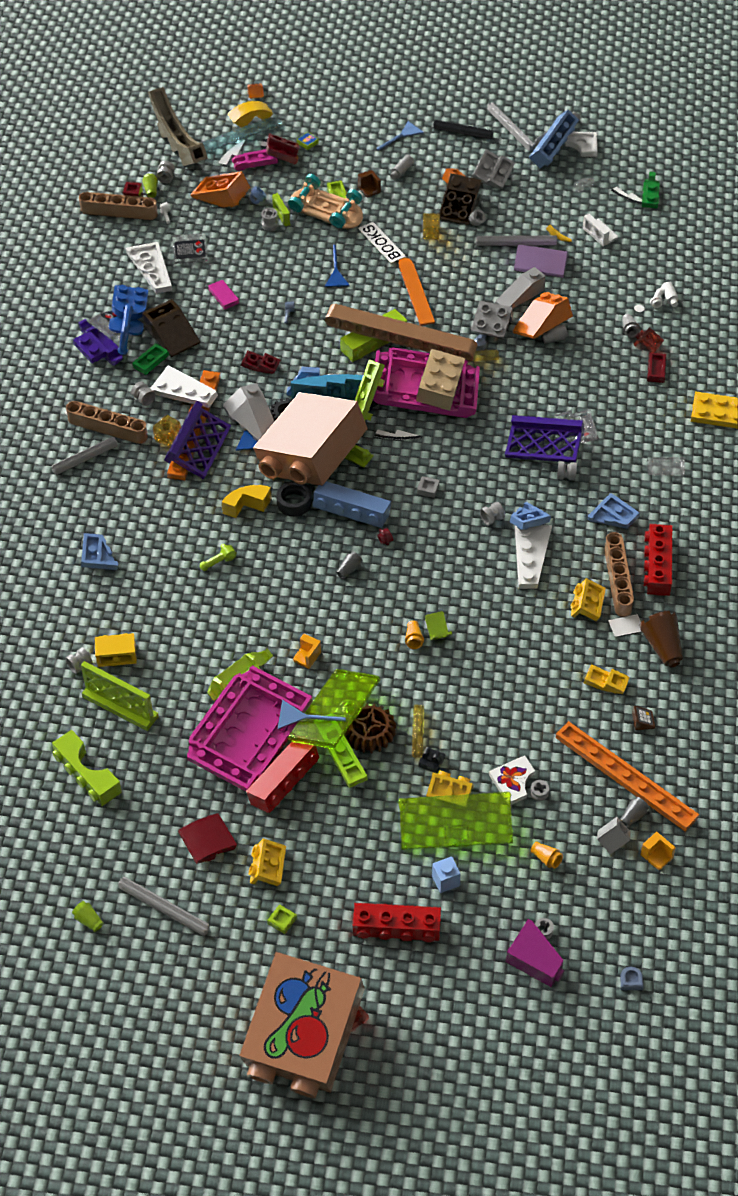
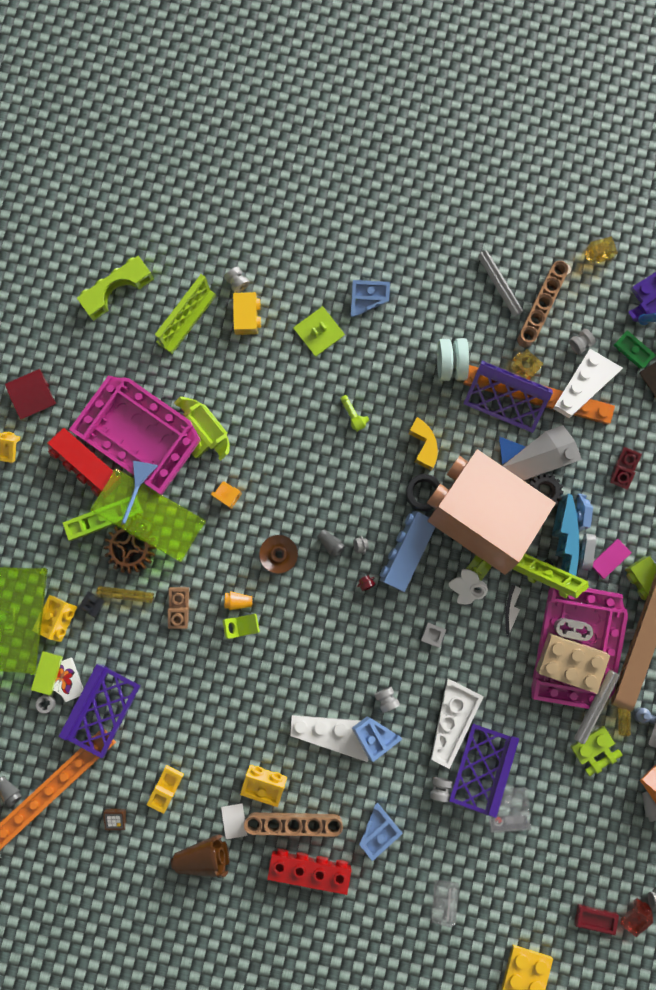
camera: 95 degrees right, 30 degrees up
none -> lime tile [31,651,63,695]
none -> dark purple fence [58,664,141,758]
none -> medium nougat slope [168,587,189,629]
none -> reddish brown dish [259,535,298,574]
none -> lime piece [293,306,345,357]
none -> light grey plate [353,536,369,554]
none -> white wing [431,678,484,769]
none -> light aqua wheel [437,338,469,381]
none -> white plate [449,569,488,605]
none -> light grey beam [554,618,593,641]
none -> lime plate [570,726,623,777]
none -> light grey axle [574,670,620,744]
none -> clear yellow brick [585,236,618,263]
none -> dark pink tile [592,539,632,579]

